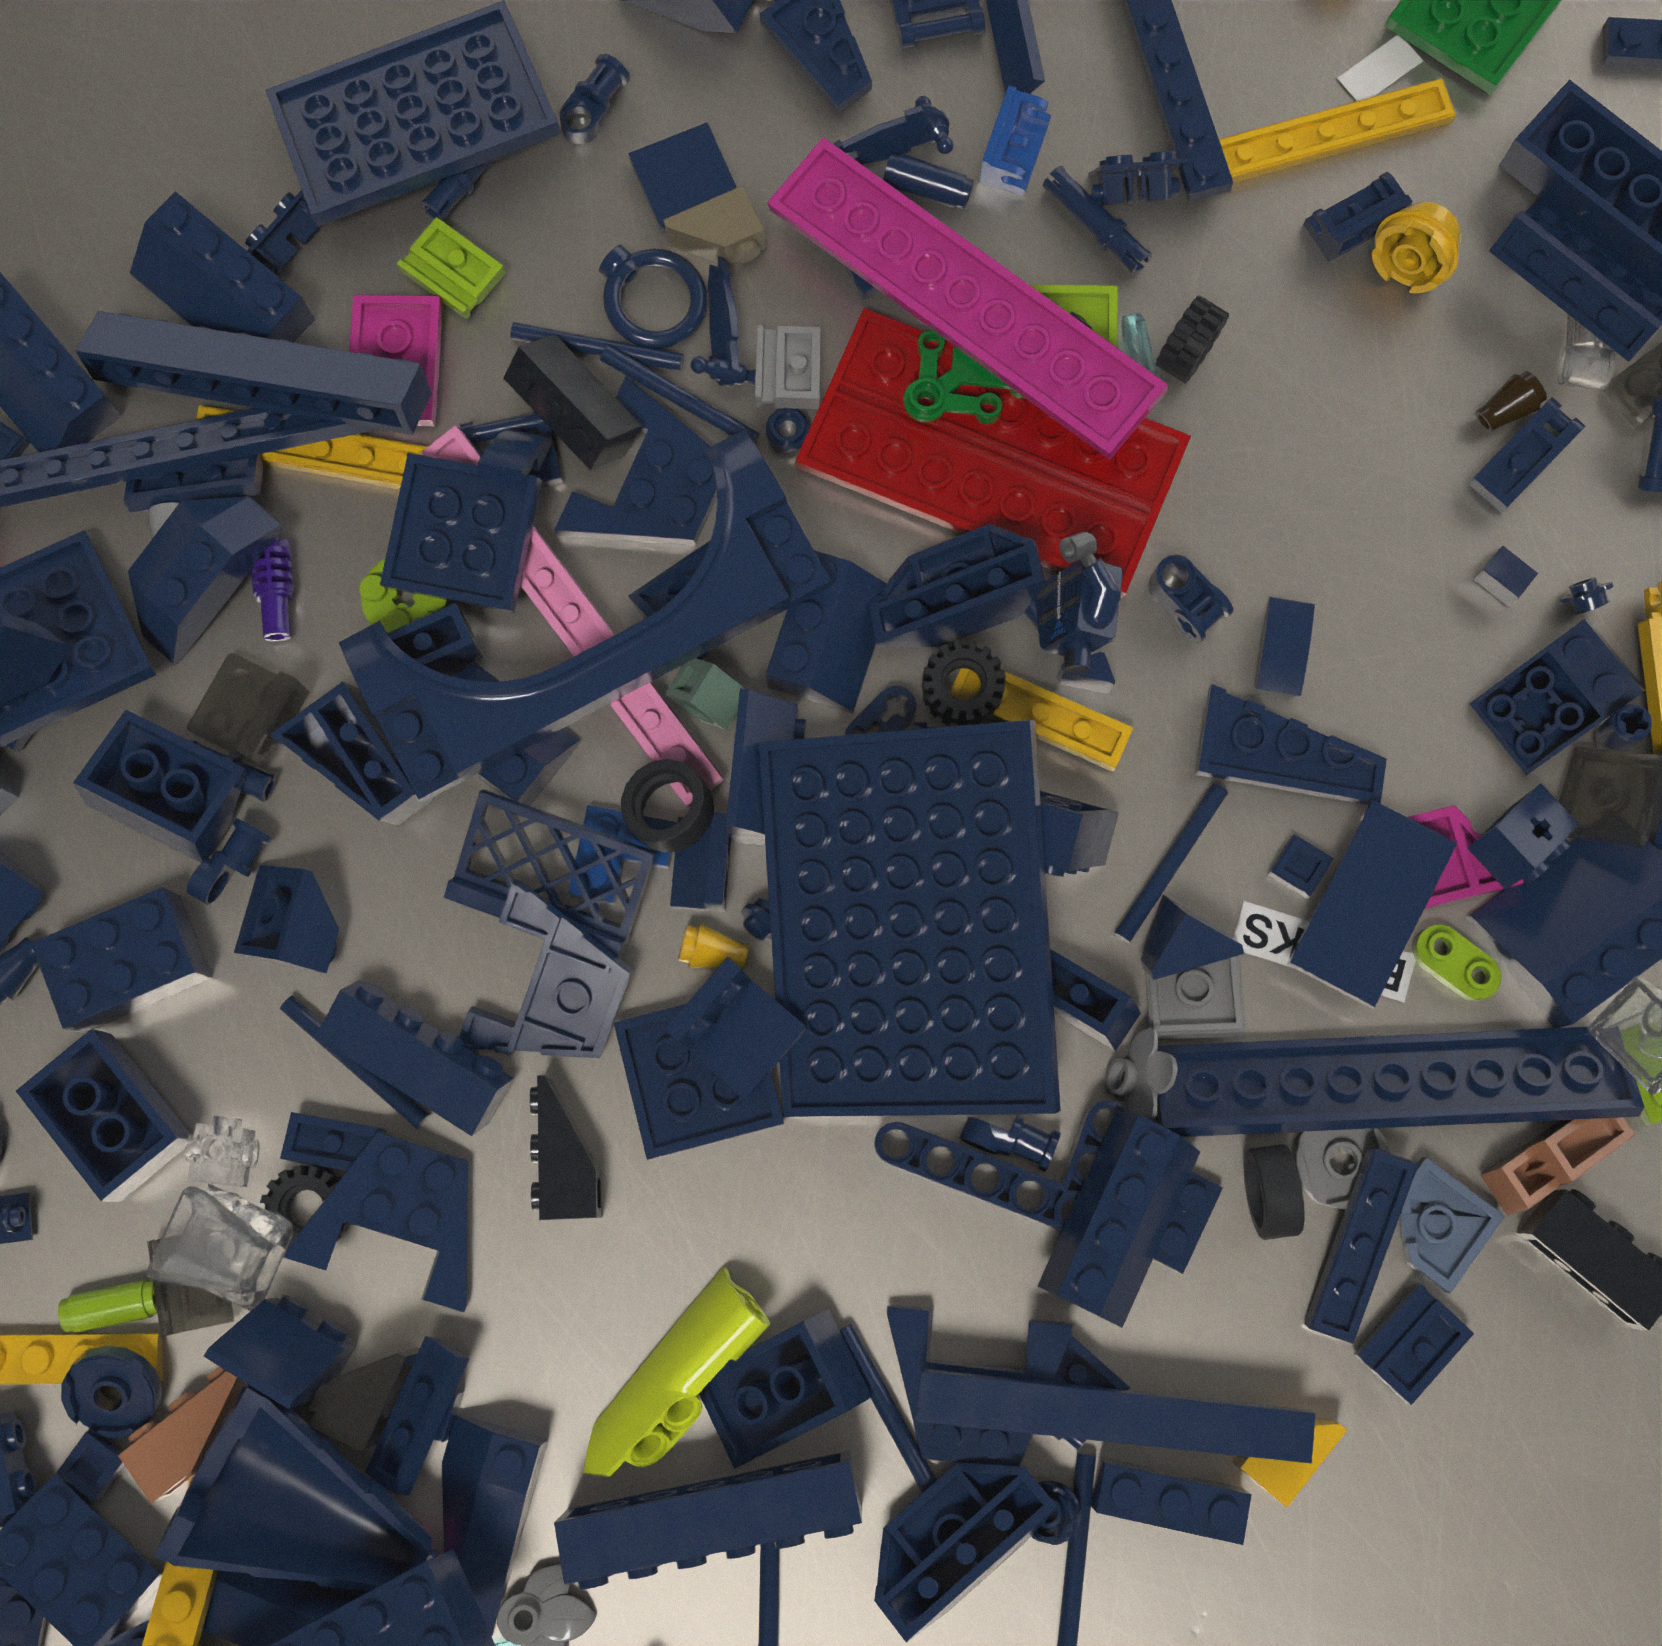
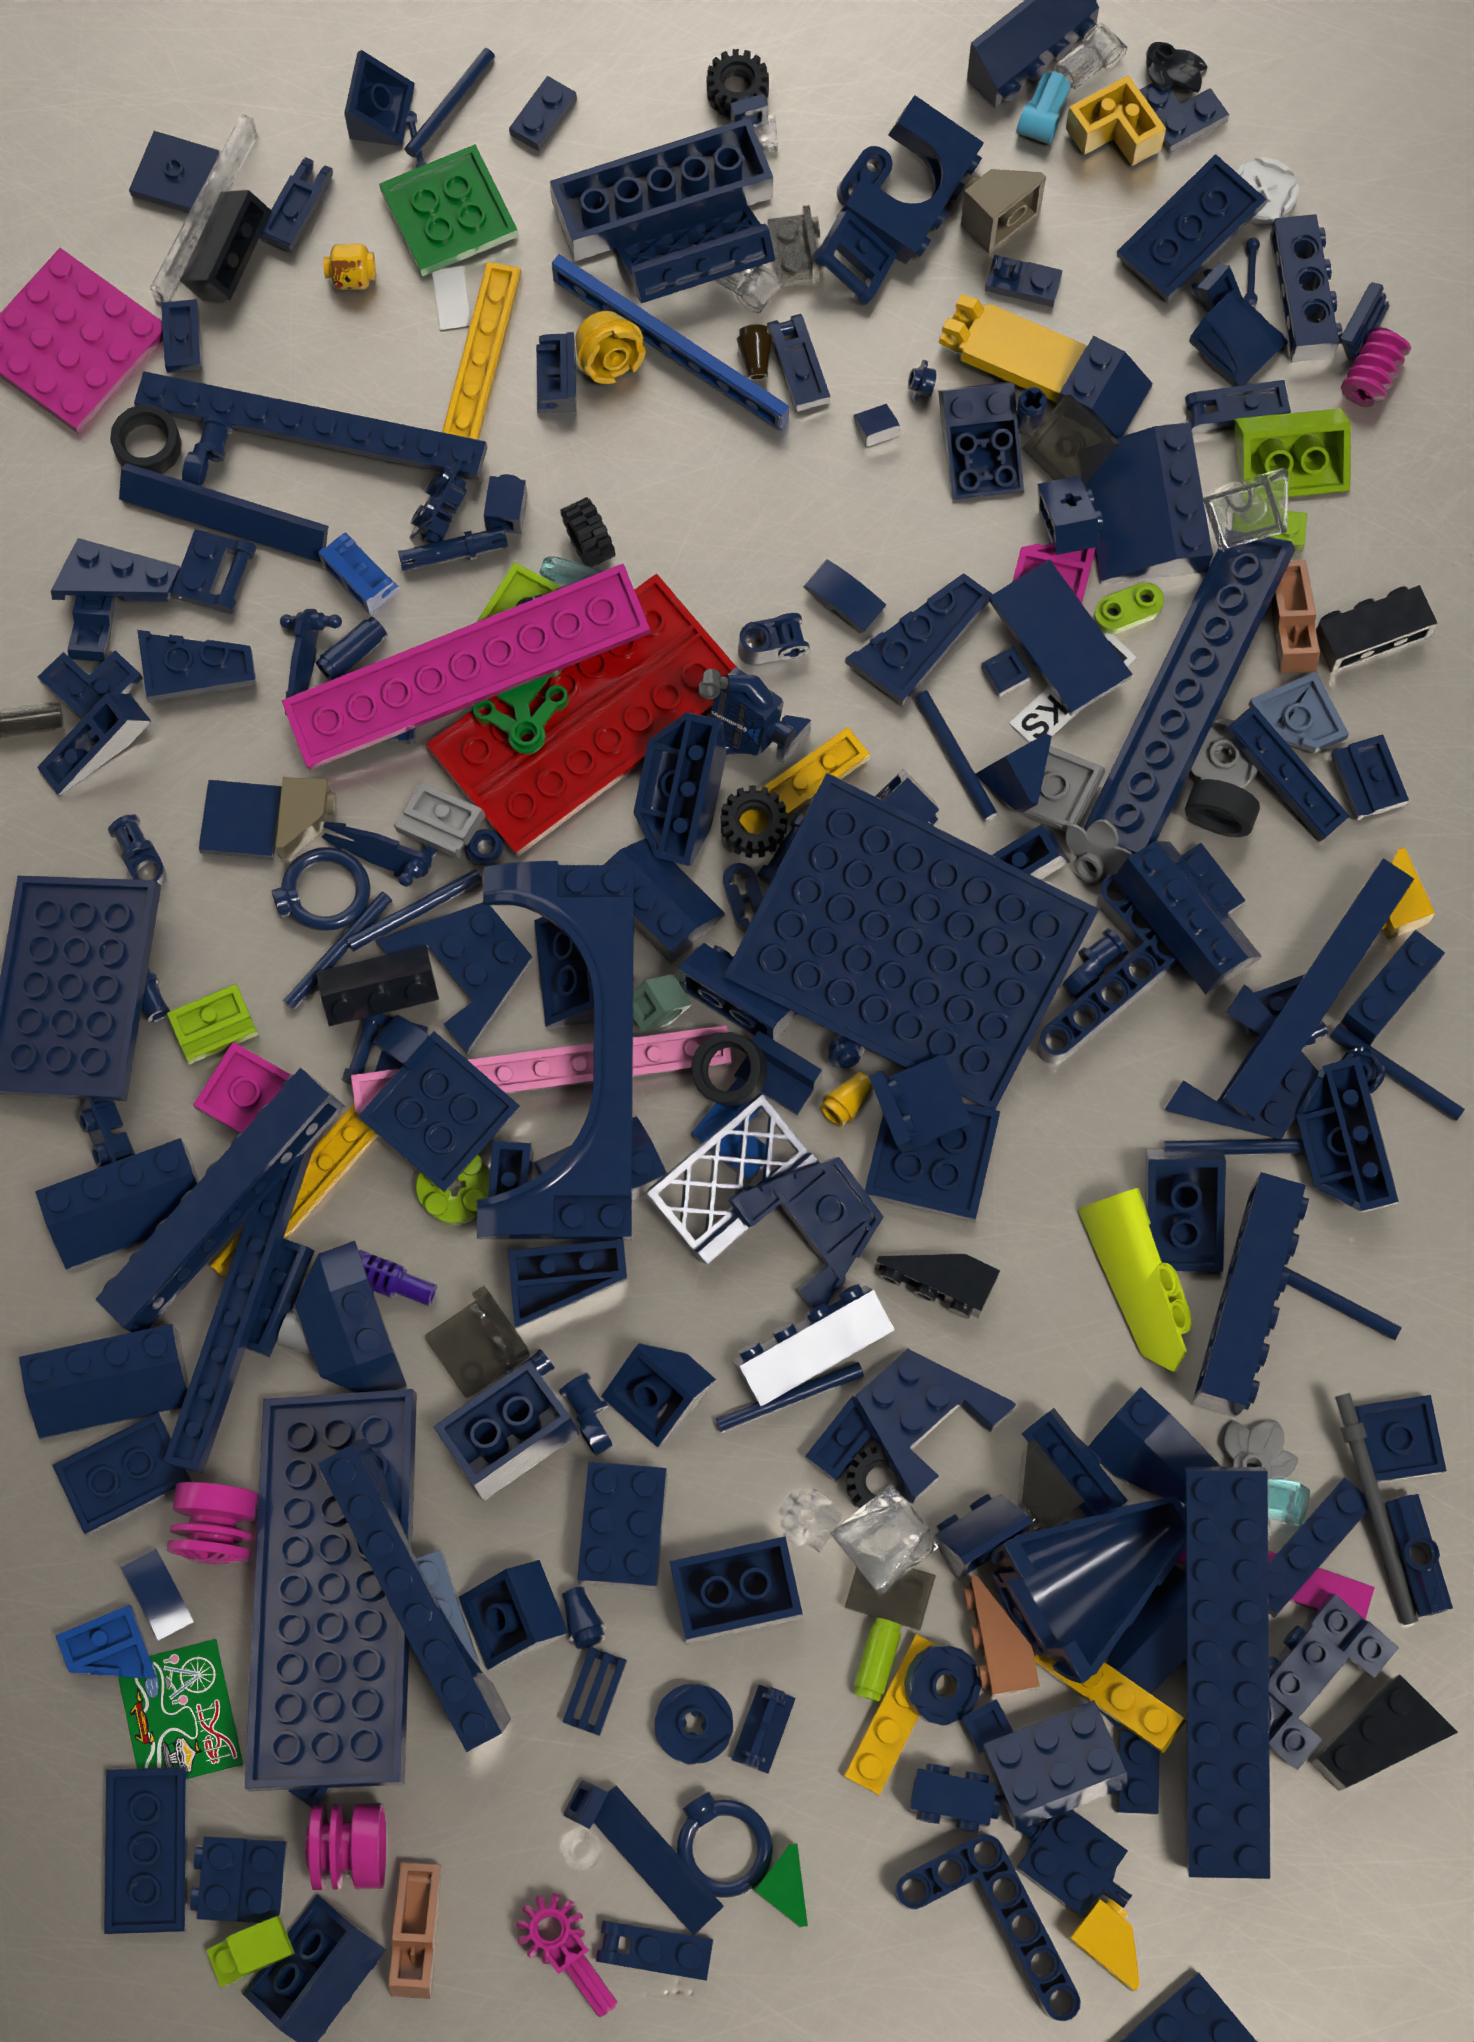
camera: 65 degrees left, 5 degrees down
none -> dark blue brick [483,474,528,534]
none -> blue tile [552,254,789,431]

